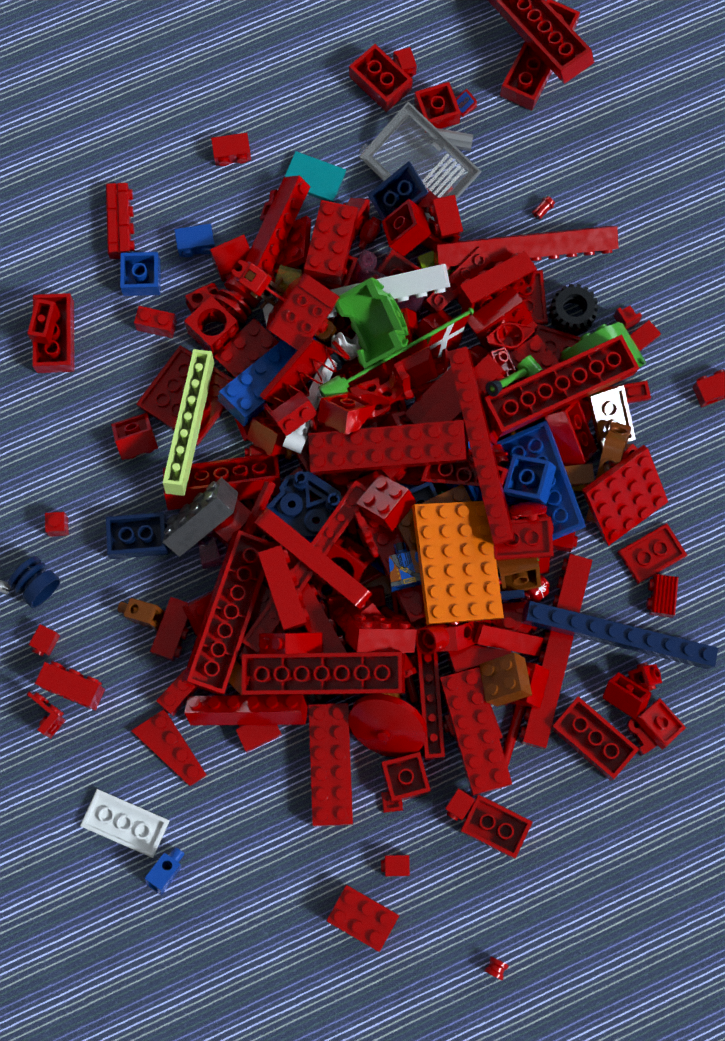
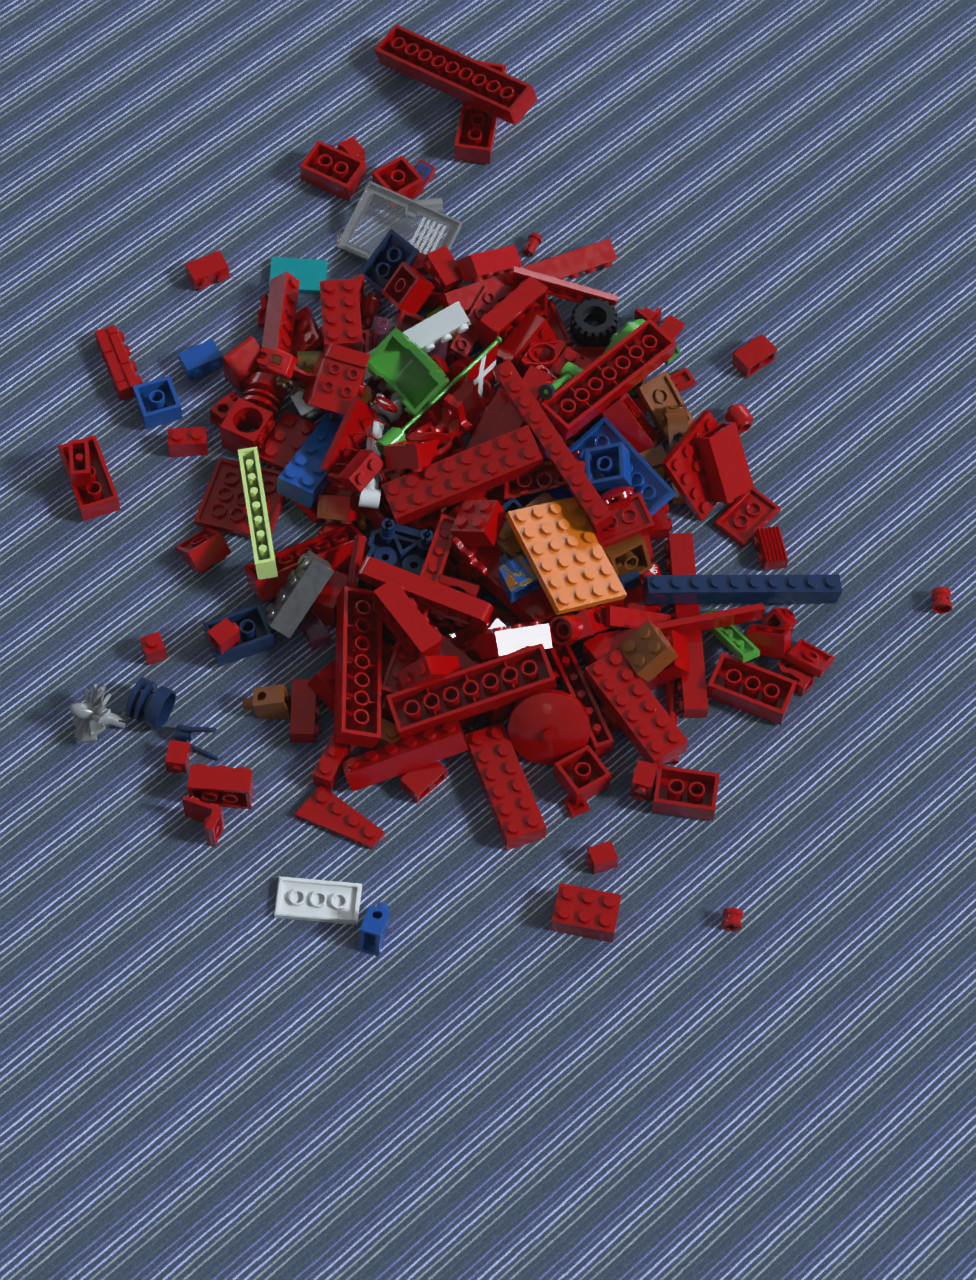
camera: 20 degrees left, 15 degrees down
none -> dark blue plant [175,724,218,760]
none -> red brick [207,618,240,654]
none -> red wedge [457,245,523,284]
none -> red plate [506,266,618,306]
none -> red tile [653,603,765,635]
none -> red brick [695,422,754,504]
none -> bright green tile [702,608,760,663]
none -> red head [725,404,753,433]

